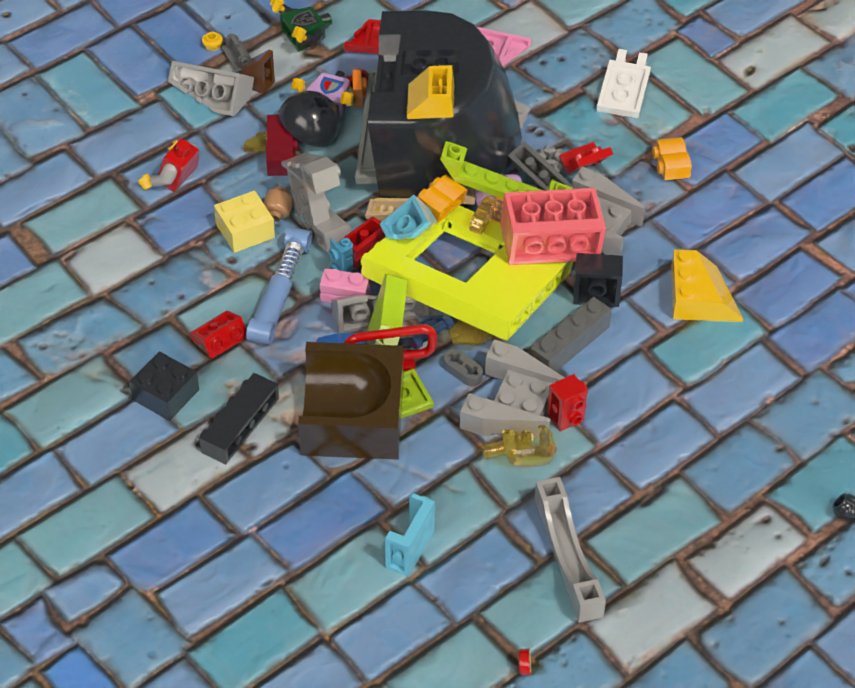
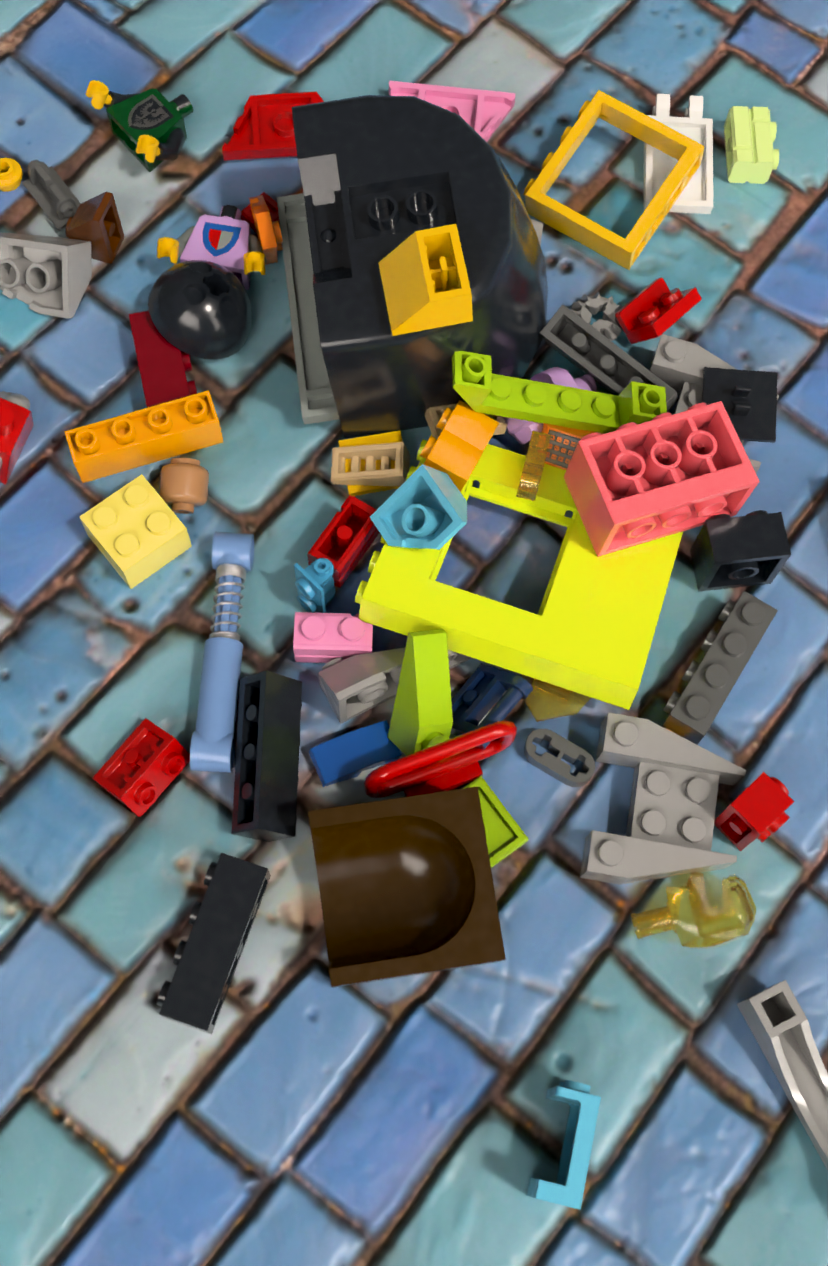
camera: 15 degrees left, 20 degrees up
black brick [129,351,199,421] -> none
clear yellow tile [243,132,267,152] -> none
light grey wedge [281,153,352,253] -> none
light orange brick [652,137,692,180] -> none
none -> light orange brick [64,390,223,483]
none -> black brick [231,670,302,842]
none -> yellow window [523,90,705,270]
none -> black piece [702,367,778,443]
none -> yellowish green brick [724,106,779,184]

